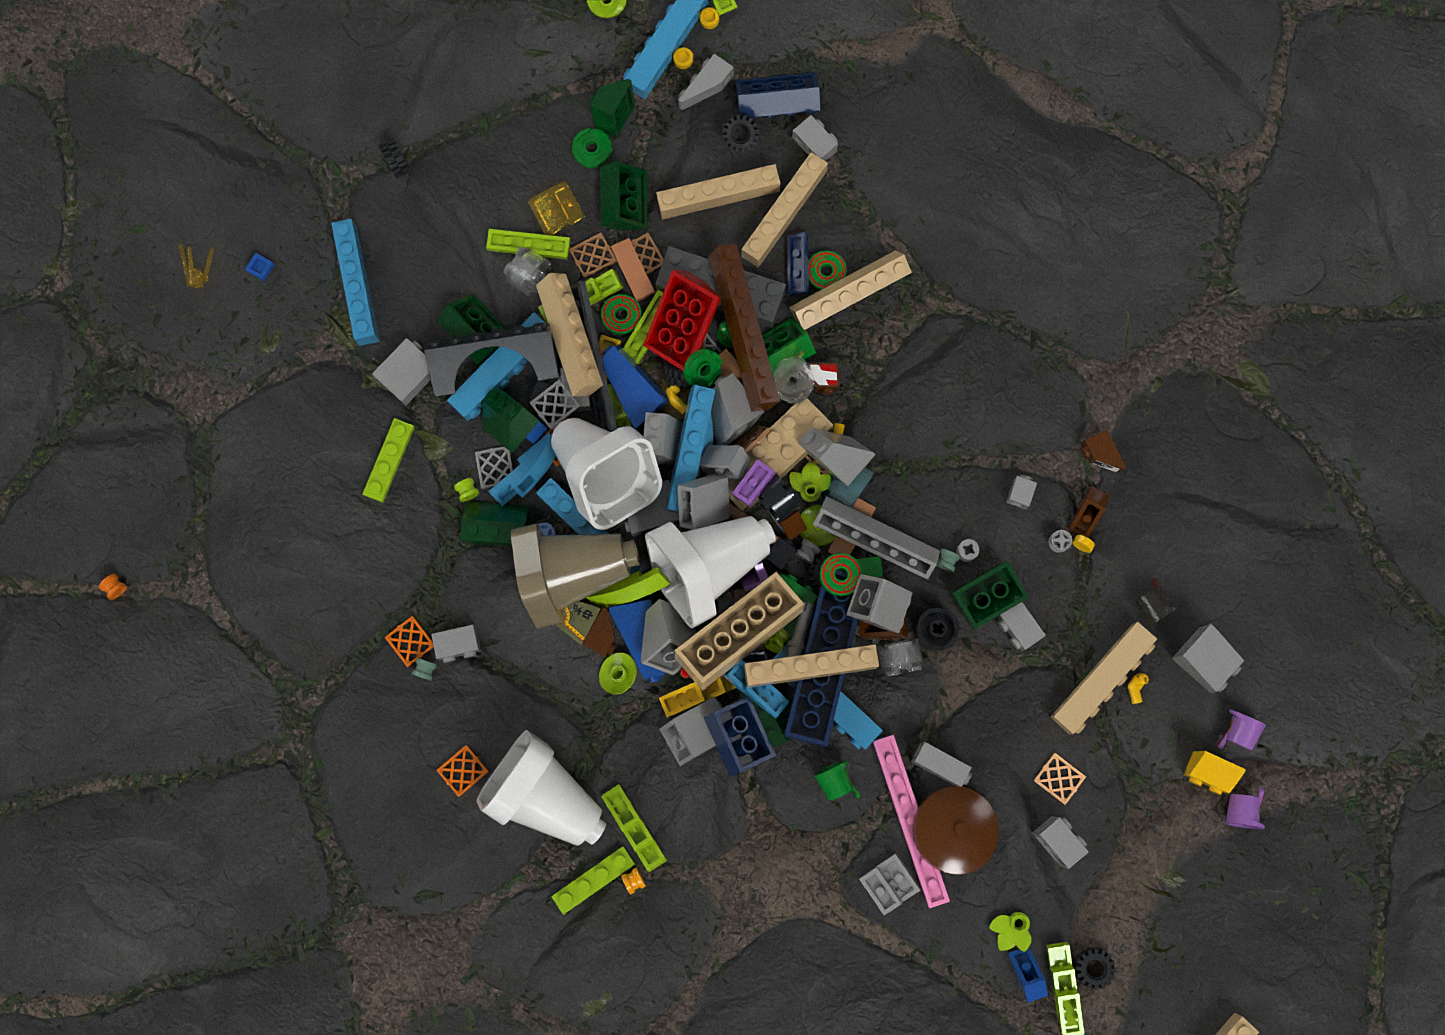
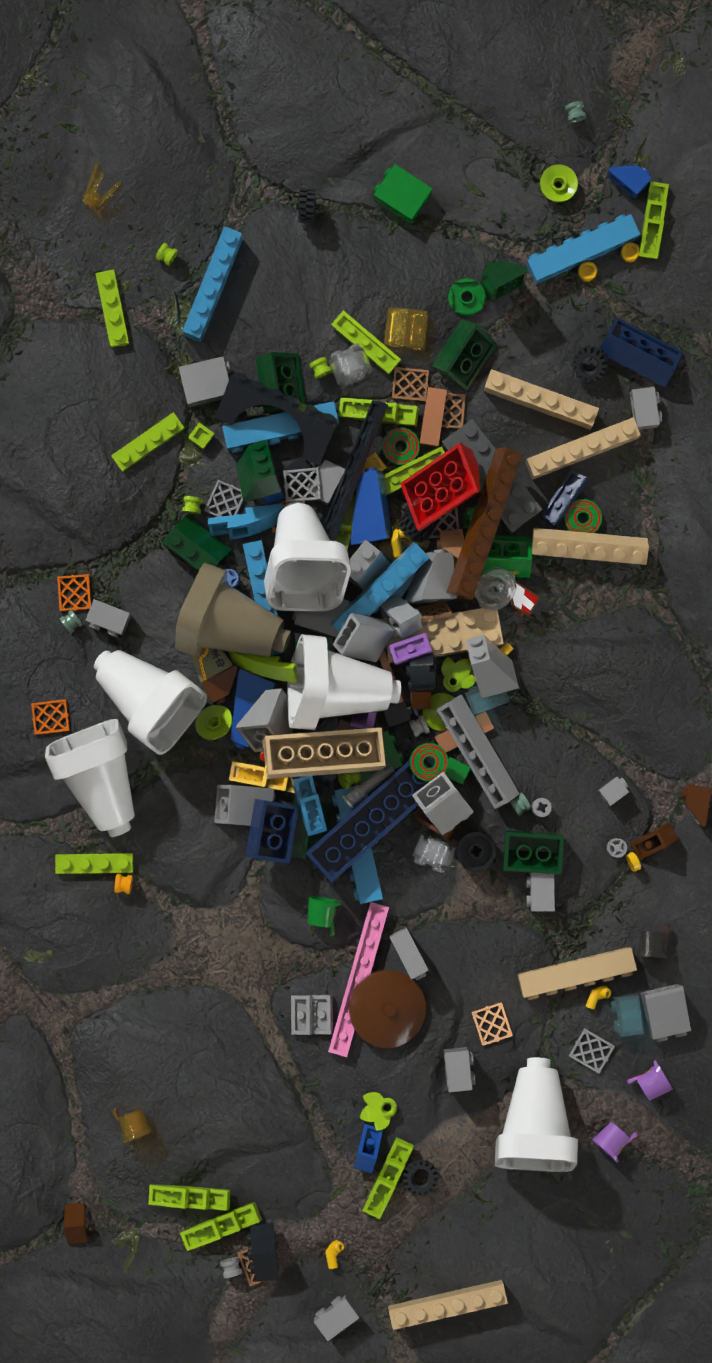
camera: 30 degrees right, 5 degrees up
blue plate [245,253,275,282] -> none
tan brick [536,273,603,397] -> none
lime slope [601,784,667,872] -> none
light grey slope [678,54,734,110] -> none
green tile [683,348,723,387] -> none
tan brick [744,645,879,688] -> none
yellow slope [1184,751,1246,795] -> none
none -> white cone [94,650,208,755]
none -> lime plate [95,270,129,348]
none -> lime wheel [155,243,178,267]
none -> lime plate [188,423,215,450]
none -> lime wheel [309,357,333,379]
none -> green brick [373,164,433,224]
none -> white cone [495,1058,578,1172]
none -> light grey window [569,1028,615,1074]
none -> clear light blue brick [611,994,644,1037]

